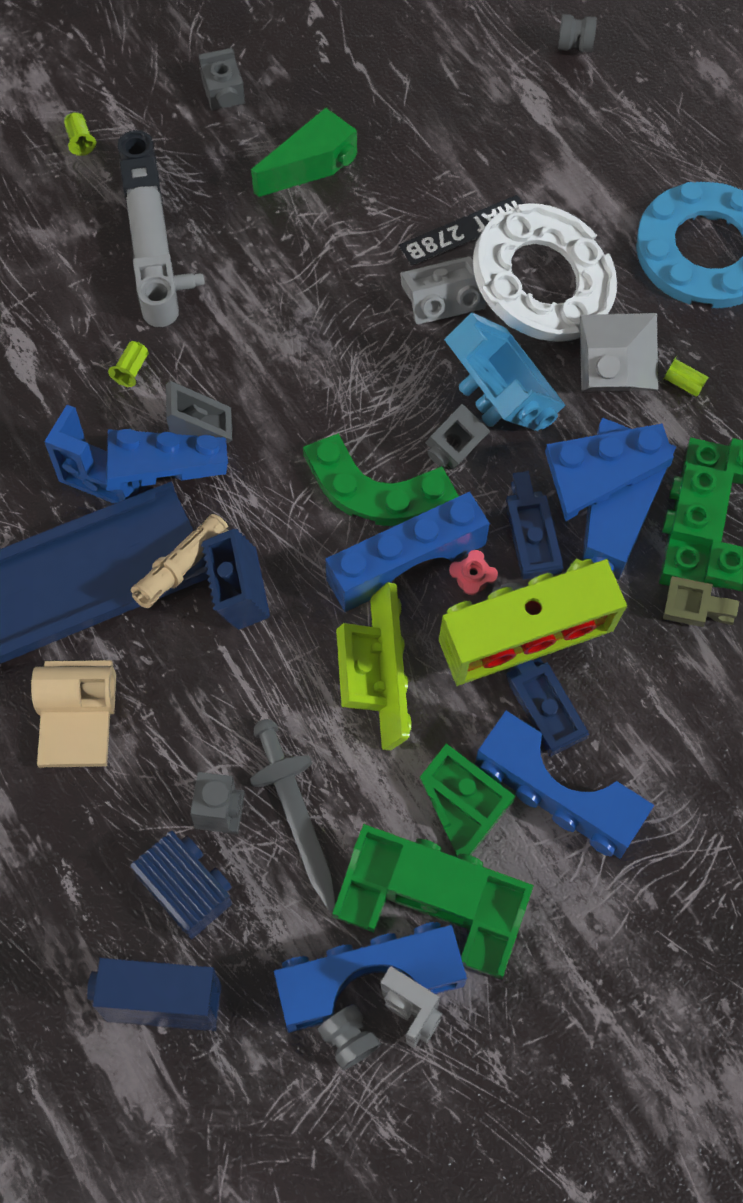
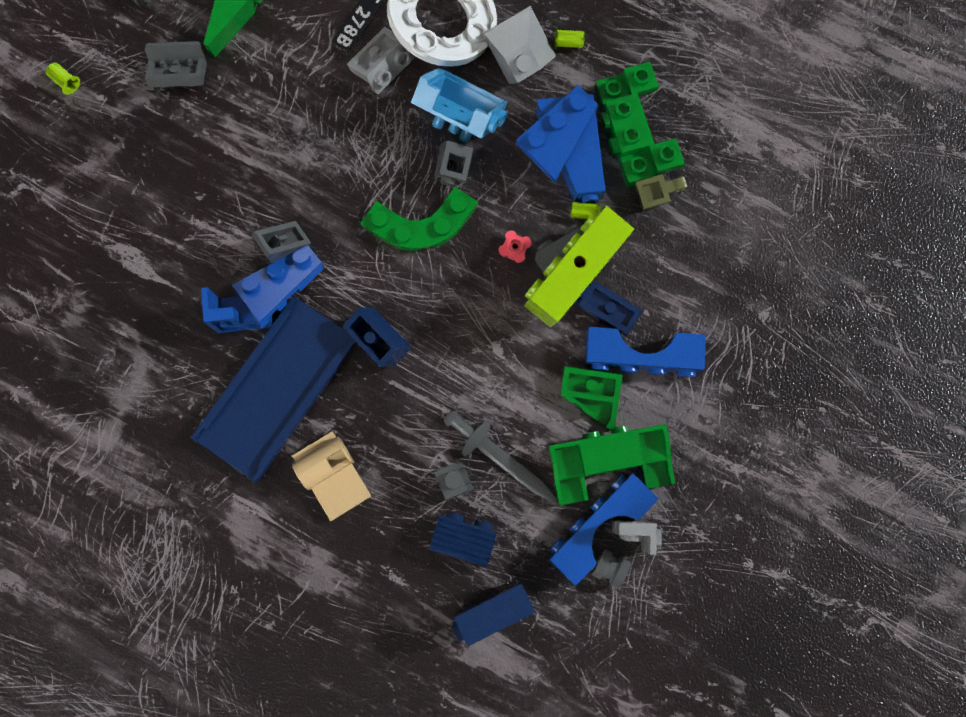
camera: 30 degrees left, 15 degrees up
lime piece [108,341,149,387] -> none
light grey piece [117,130,205,327] -> none
tan pin [131,514,229,608] -> none
blue arch [325,491,490,612] -> none
lime bracket [336,582,411,751] -> none
dark blue hinge [506,471,563,580] -> none
none -> dark grey bracket [145,41,207,88]

